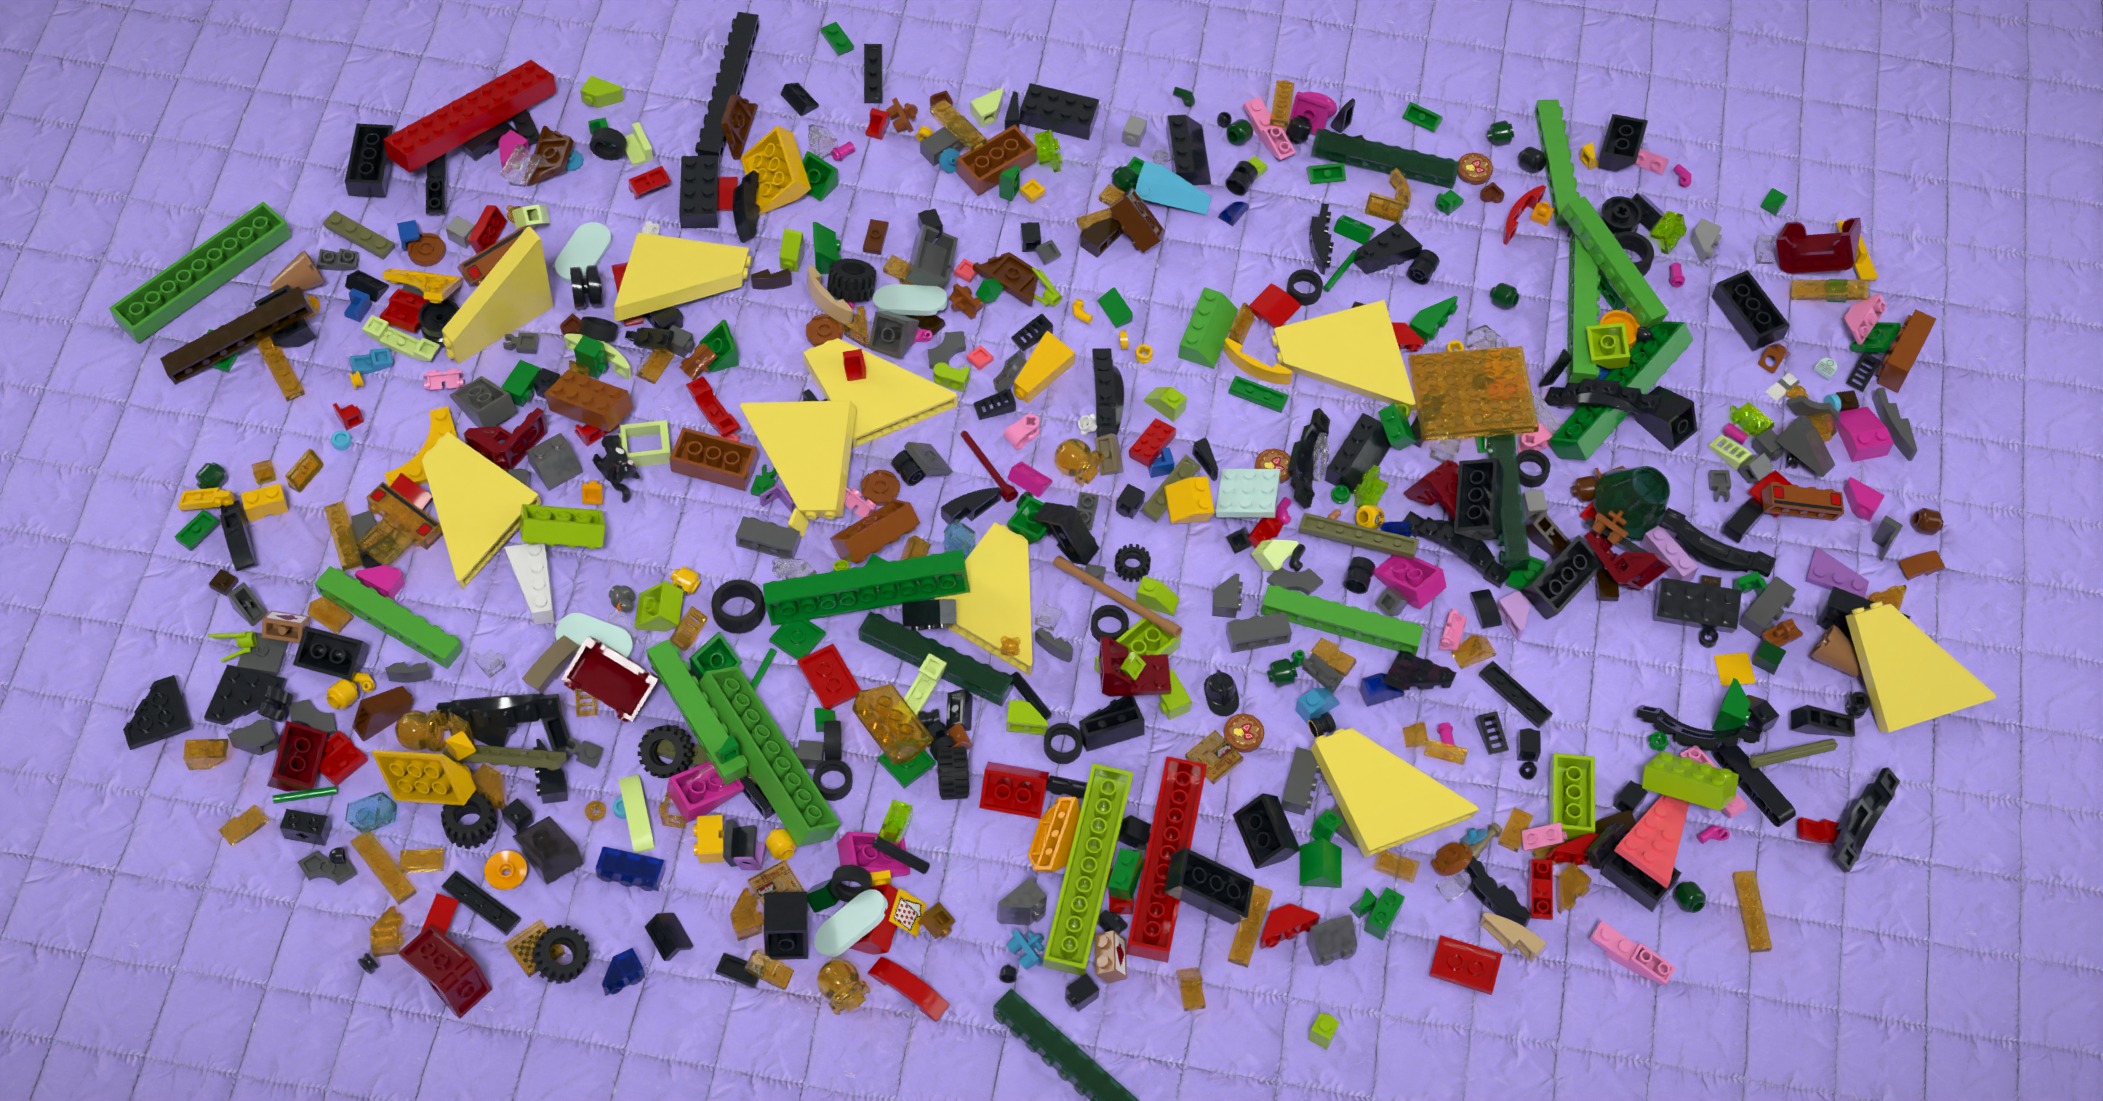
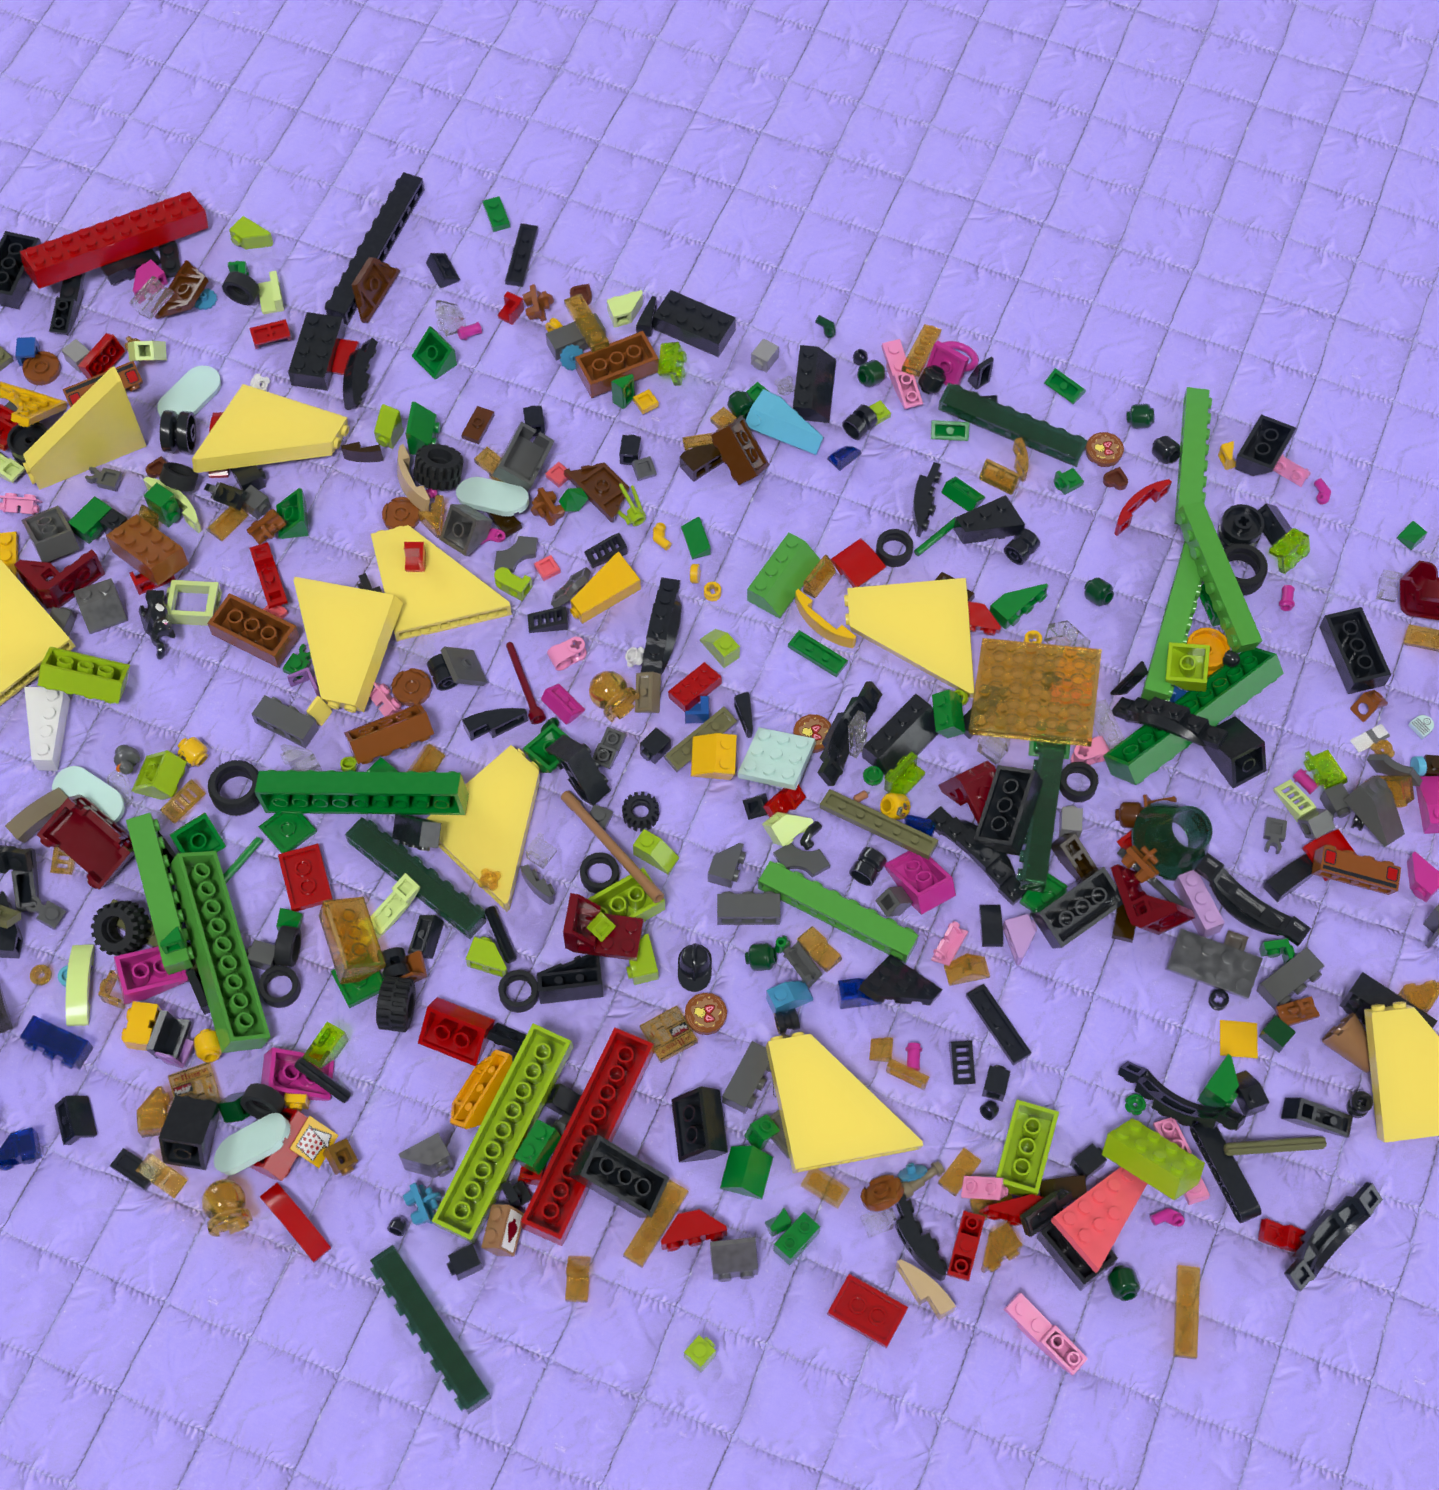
camera: 15 degrees right, 5 degrees up
light orange tile [582,481,603,505] -> none
yellow slope [740,125,811,215] -> none
black wheel [918,709,940,732] -> none
clear light blue brick [944,519,976,560] -> none
dark pink arm [1276,497,1292,525] -> none
light orange tile [1530,201,1554,226] -> none
light grey slope [1691,218,1722,263] -> none
medium lavender wing [1805,546,1869,598] -> none

